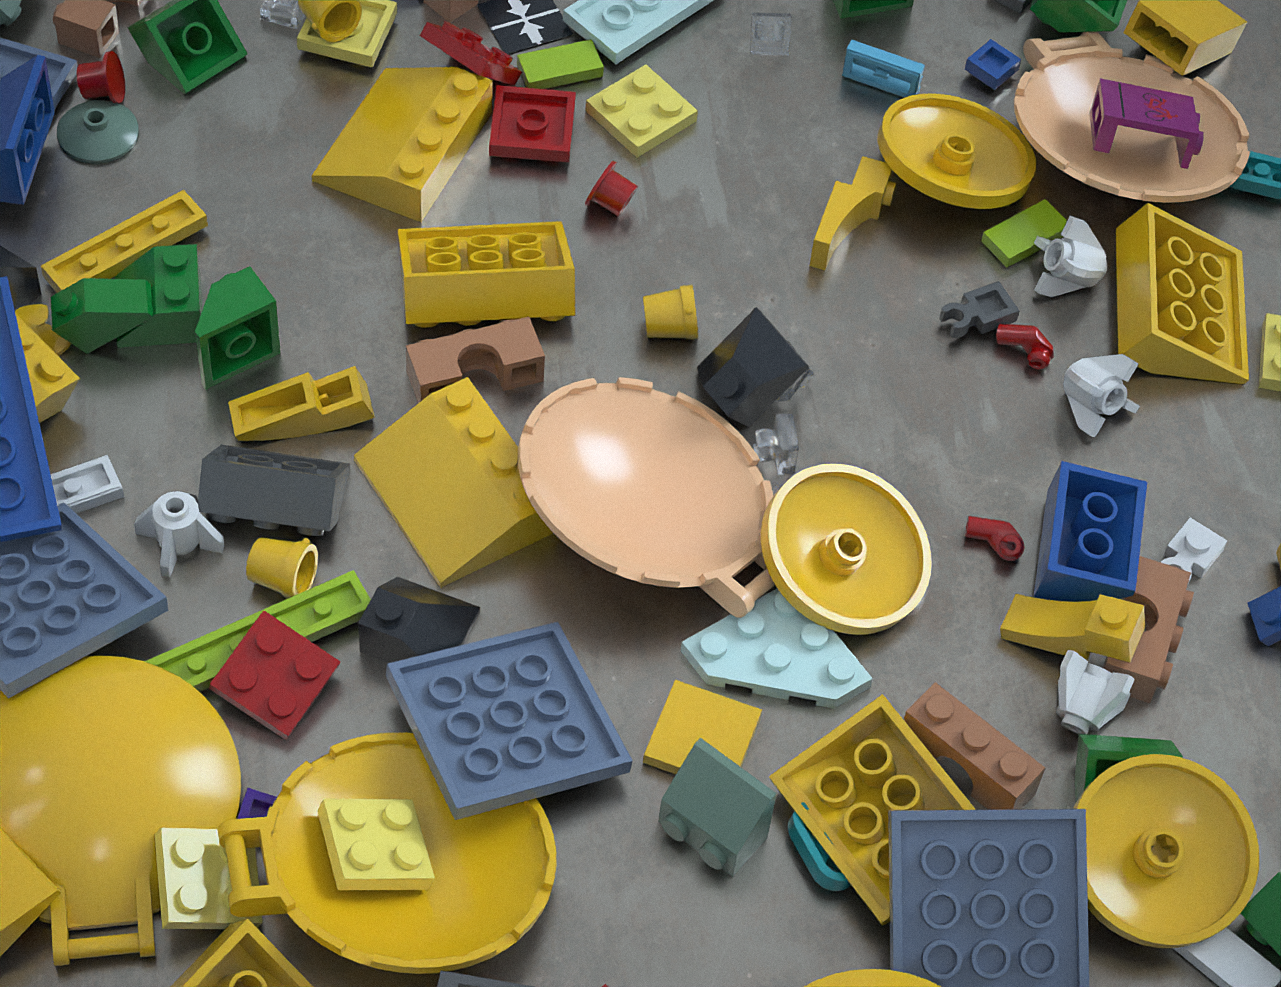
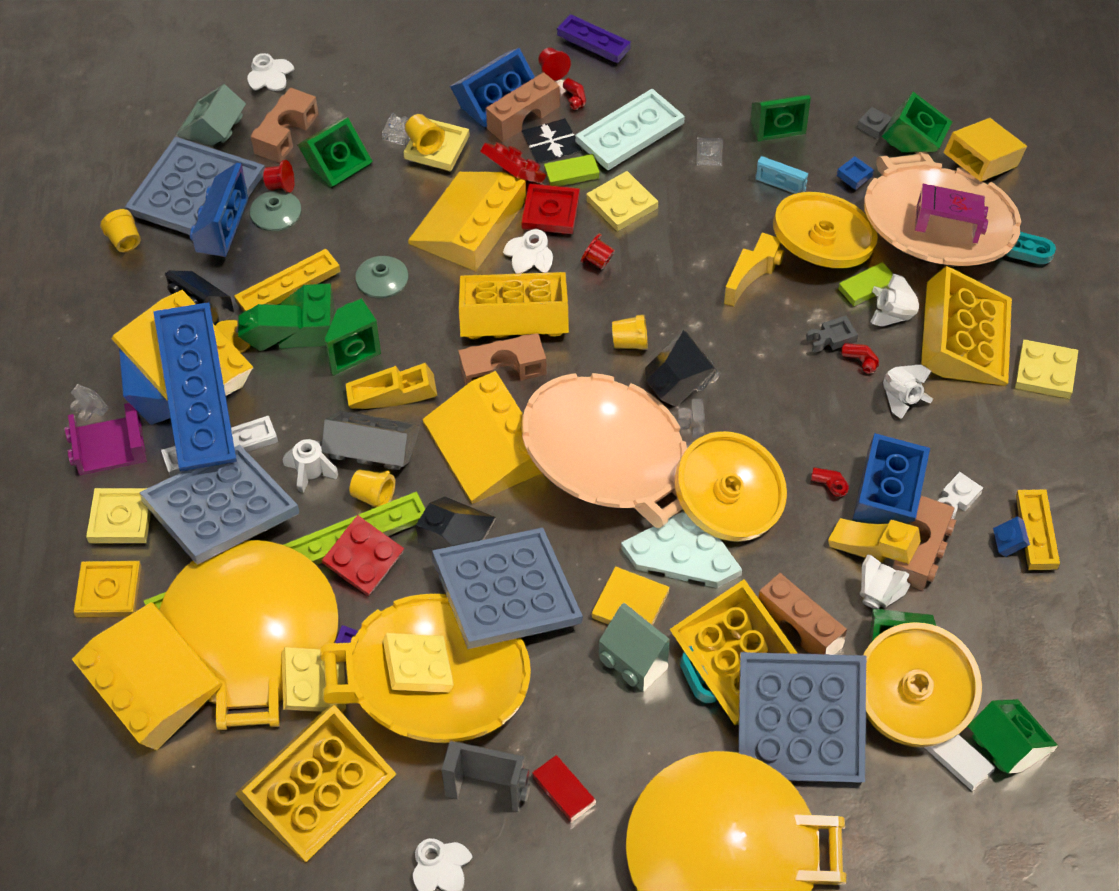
camera: 10 degrees right, 0 degrees up
none -> sand green dish [356,256,408,298]
none -> white plate [503,229,553,274]

